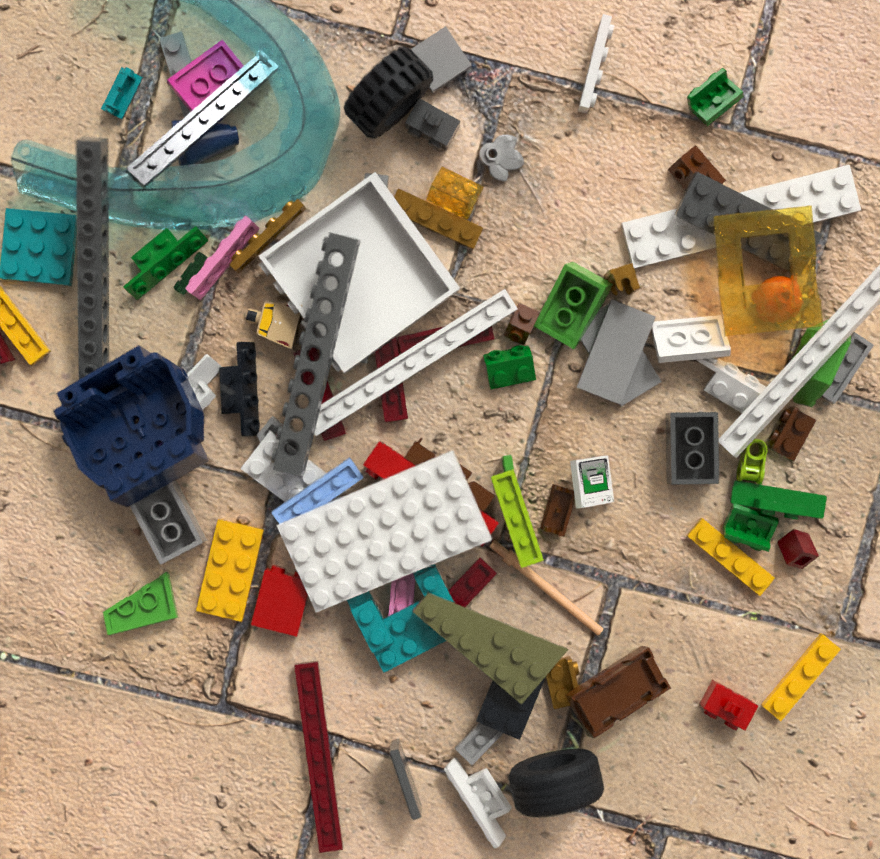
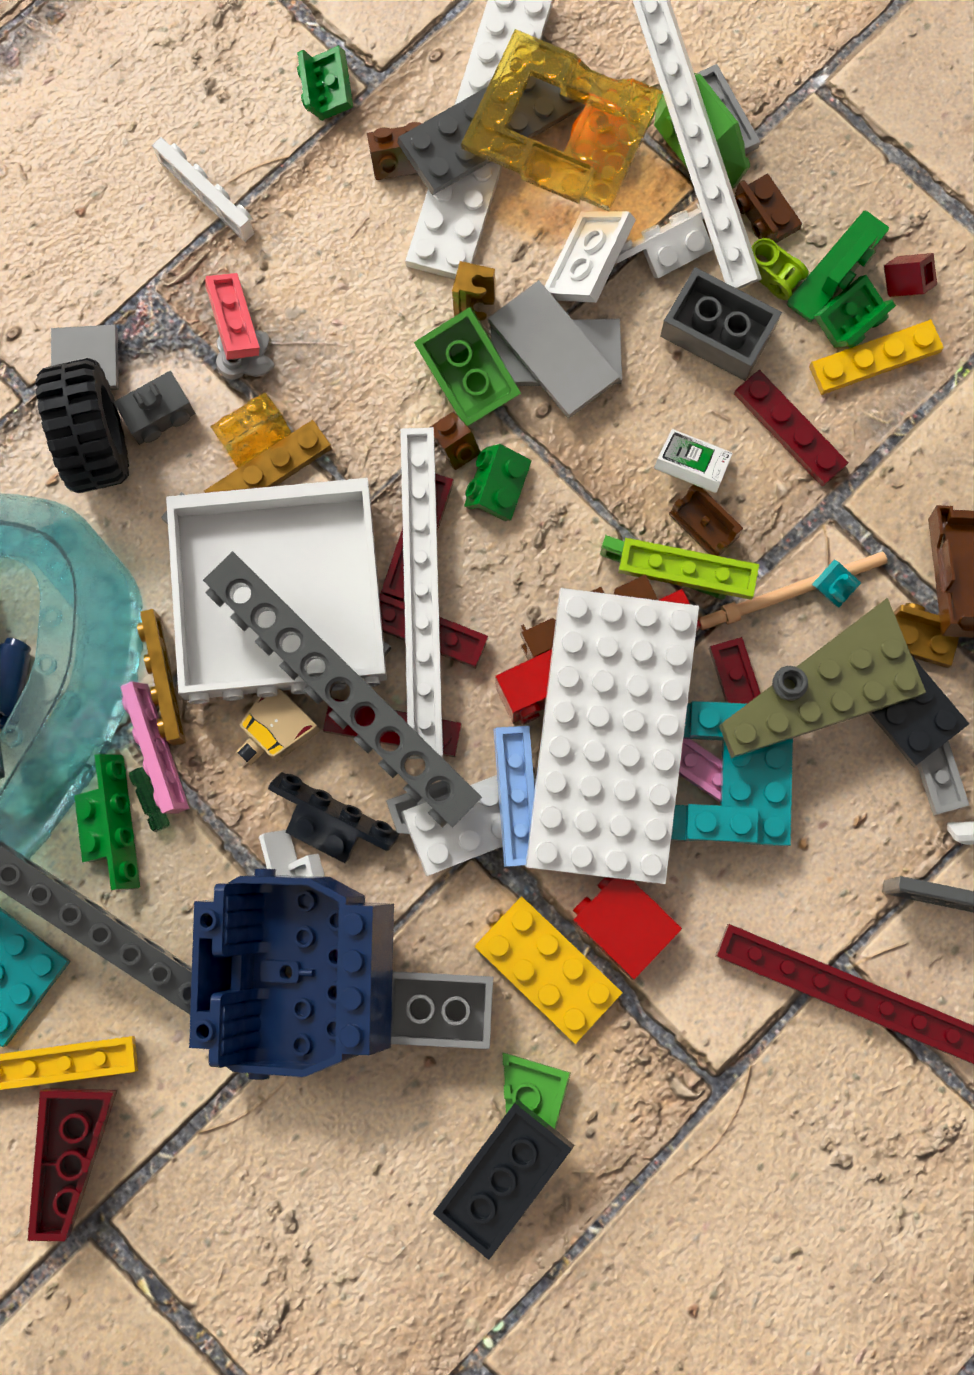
camera: 60 degrees left, 10 degrees down
none -> coral plate [205,273,260,360]
none -> black plate [433,1099,575,1260]
none -> dark red plate [734,369,849,487]
none -> dark grey plate [772,666,808,701]
none -> teal tile [812,559,861,608]

